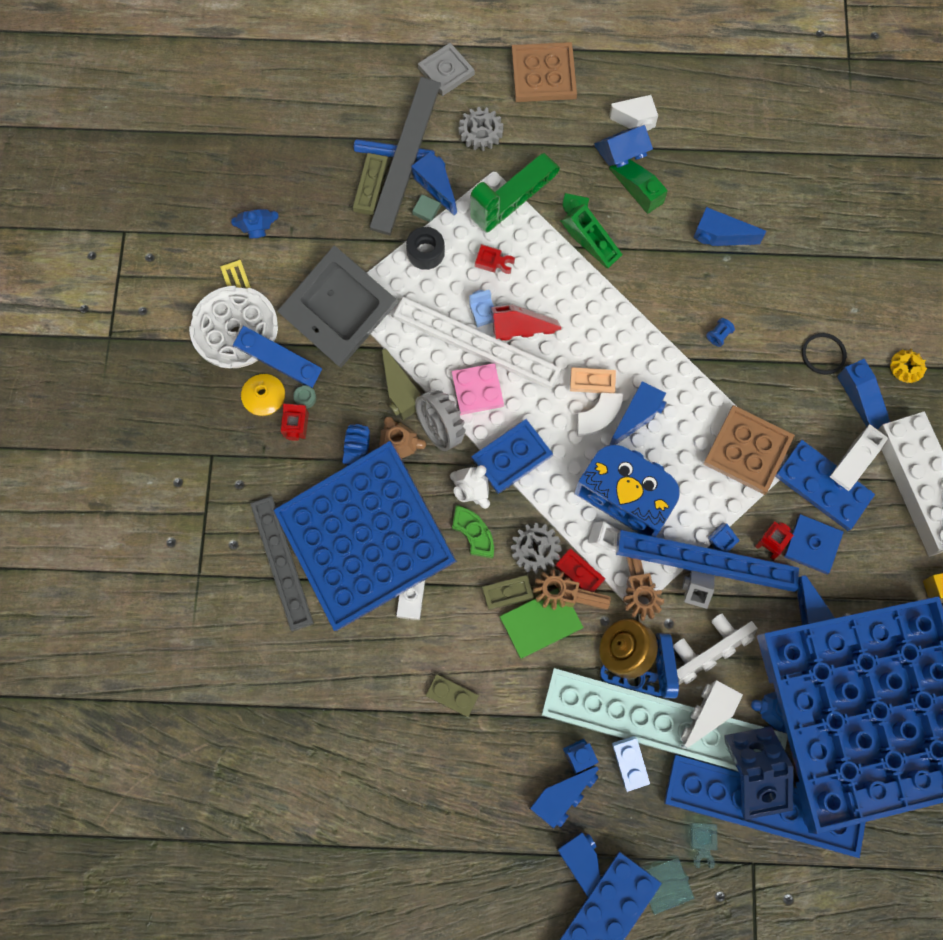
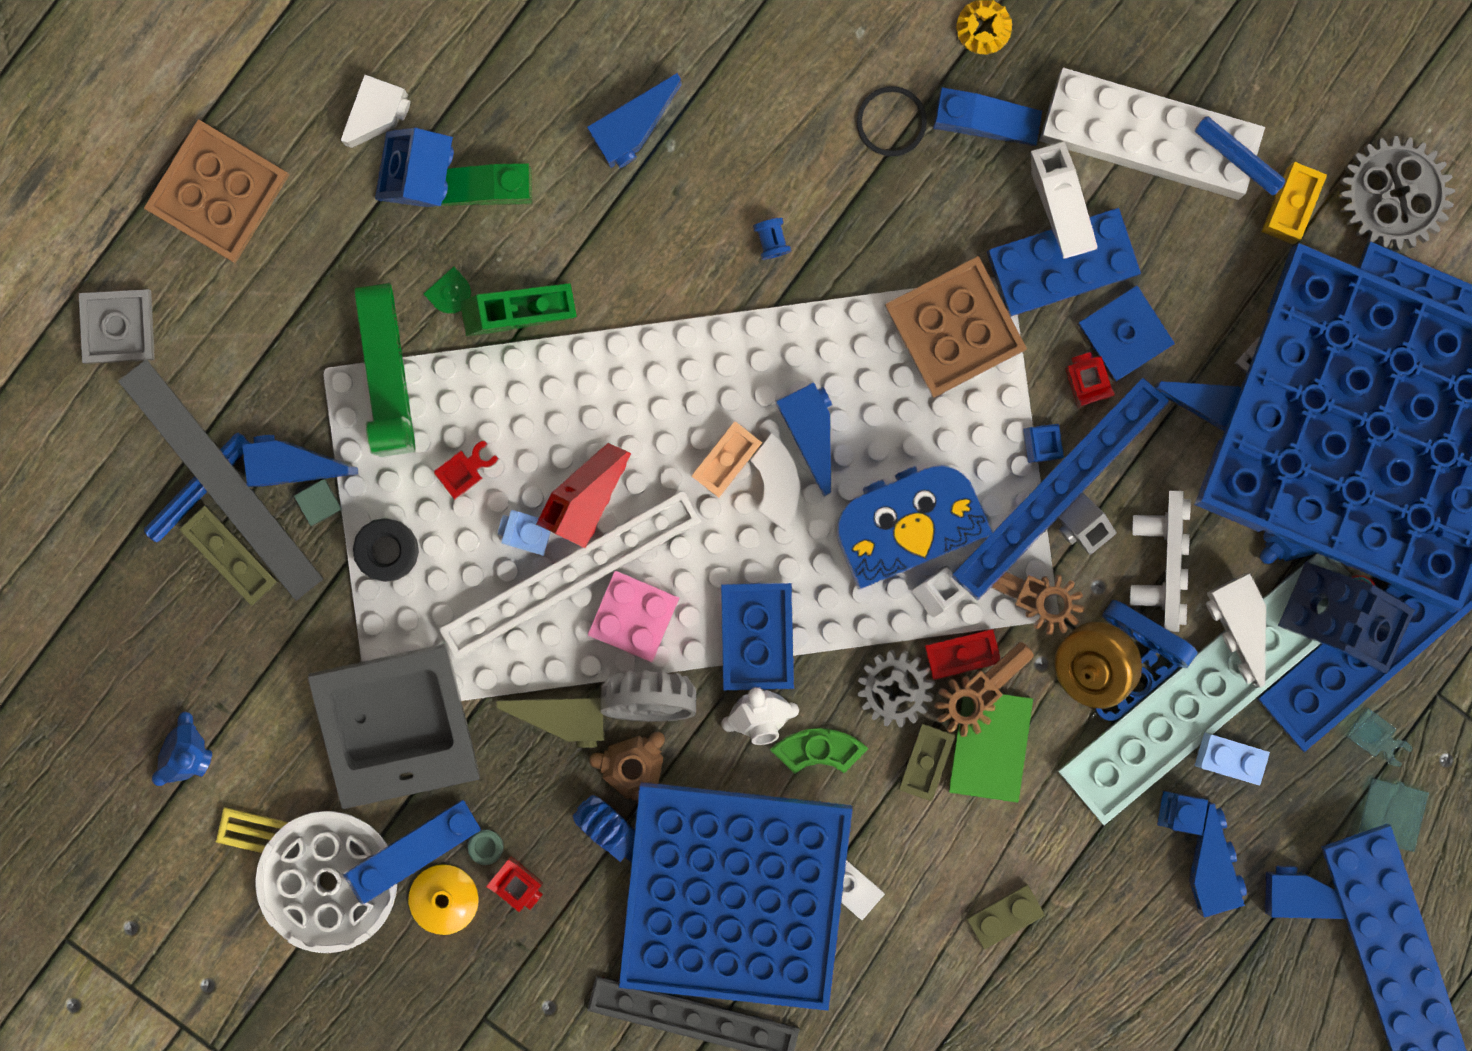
camera: 55 degrees left, 15 degrees up
light grey gear [459,107,503,151] -> none

